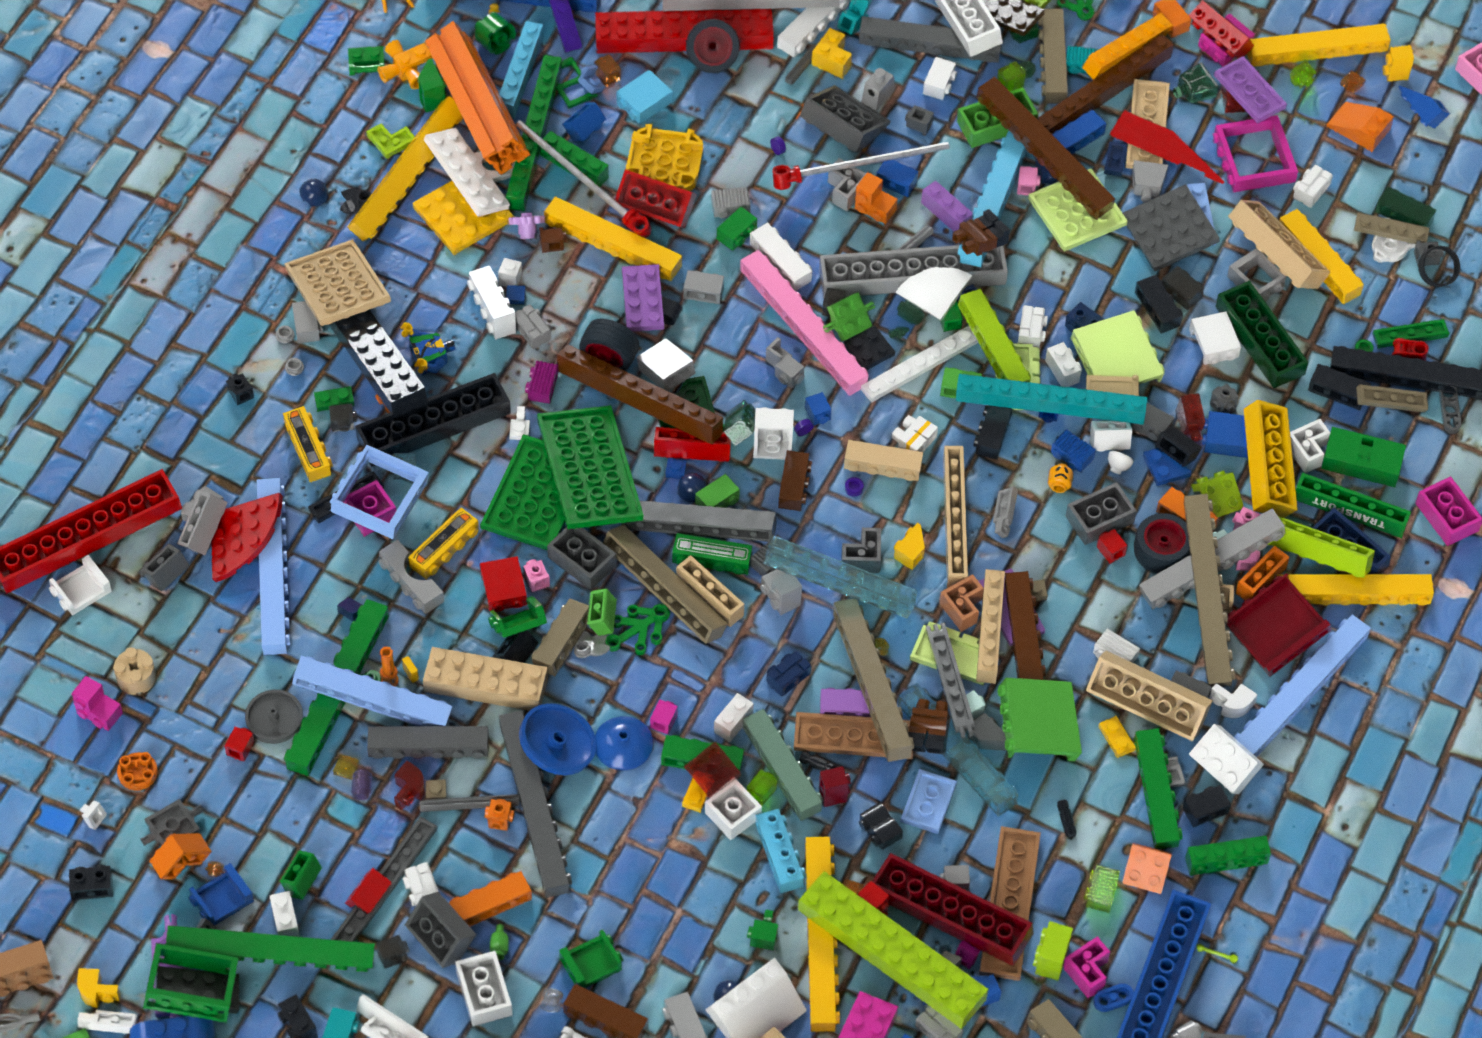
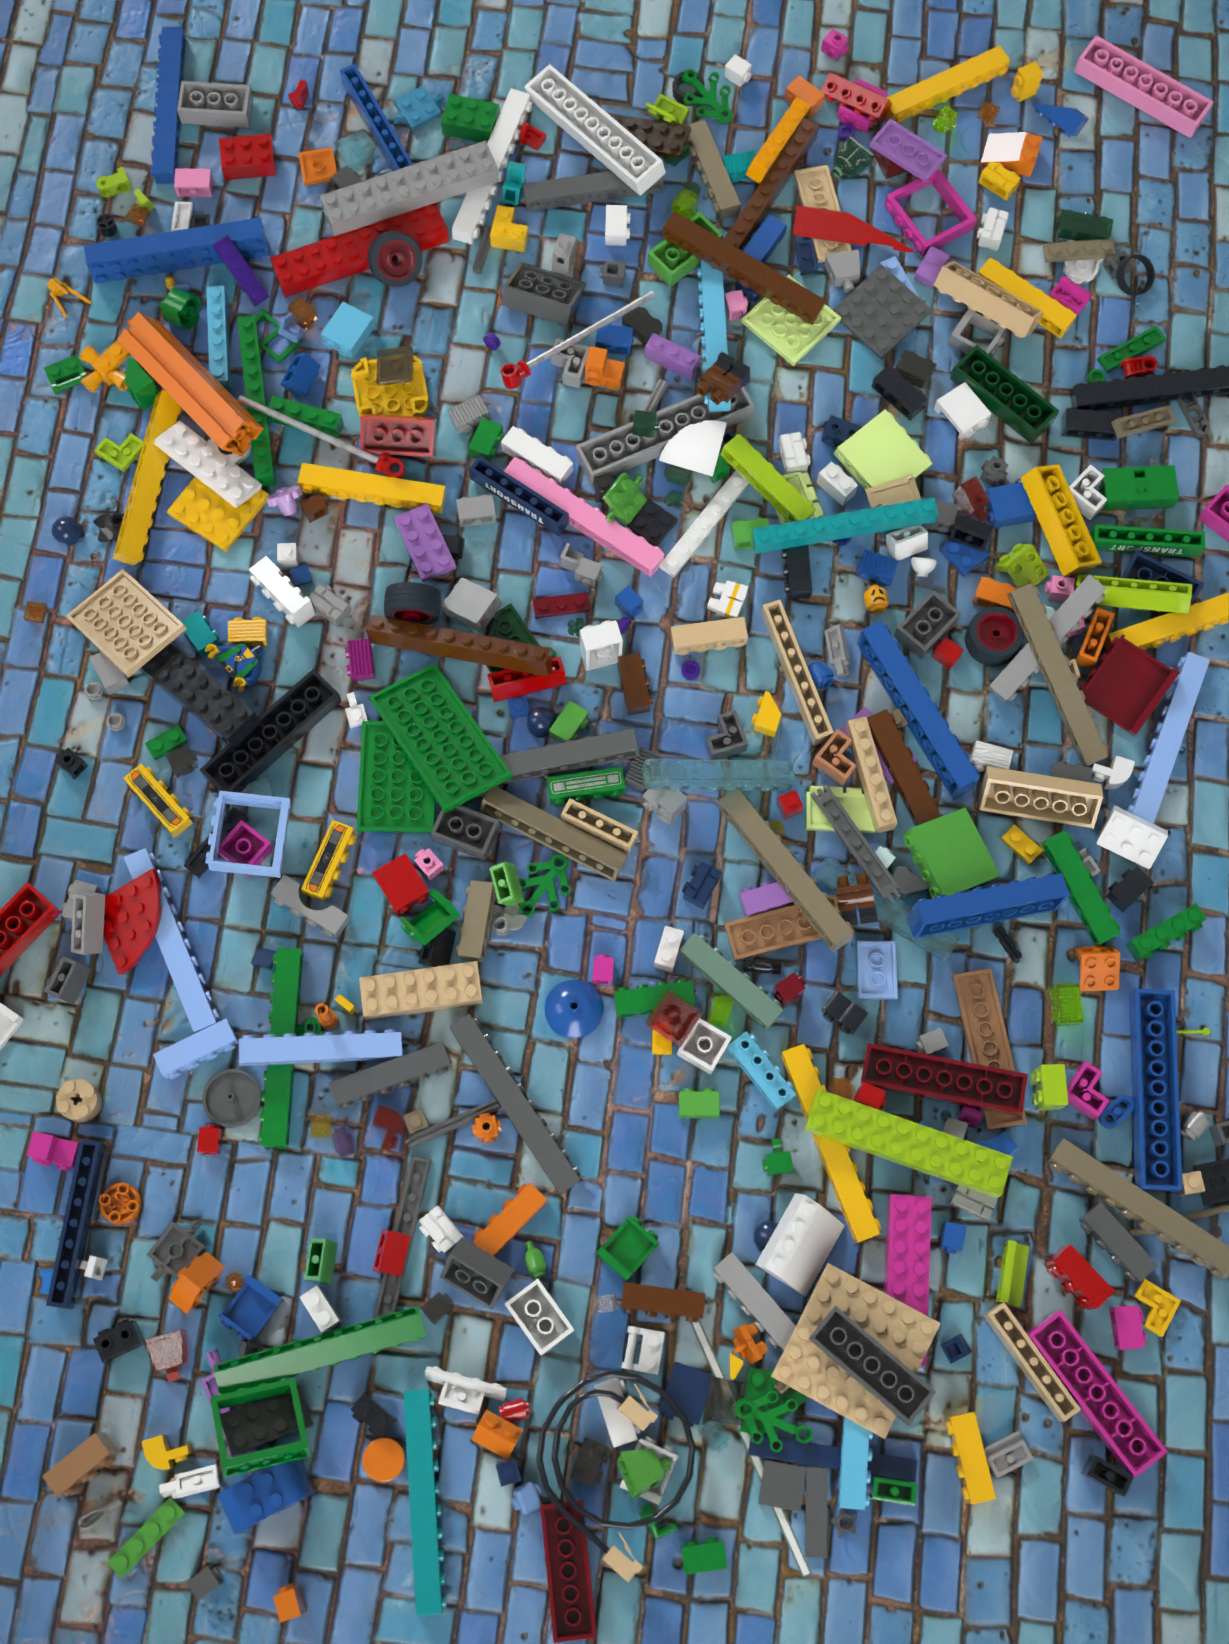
camera: 20 degrees left, 15 degrees up
blue dish [519,704,597,775] -> none
brick [724,400,756,446] -> none
none -> clear orange plate [23,601,47,623]
none -> dark blue brick [46,1139,106,1309]
none -> clear red torso [143,1329,188,1382]
none -> light blue brick [153,1019,239,1079]
none -> teal brick [181,611,220,658]
none -> yellow brick [228,617,268,647]
none -> clear smoke tile [377,346,413,386]
none -> dark blue brick [469,456,569,537]
none -> dark red plate [532,592,590,619]
none -> clear smoke brick [622,306,663,346]
none -> clear green brick [632,410,660,438]
none -> bright green brick [678,1088,720,1119]
none -> red brick [776,790,804,820]
none -> blue head [808,661,834,689]
none -> dark purple tile [838,124,855,142]
none -> blue brick [857,621,979,800]
none -> blue brick [907,873,1070,939]
none -> medium lavender brick [914,246,950,288]
none -> yellow brick [978,160,1021,201]
none -> dark pink bracket [1048,276,1092,315]

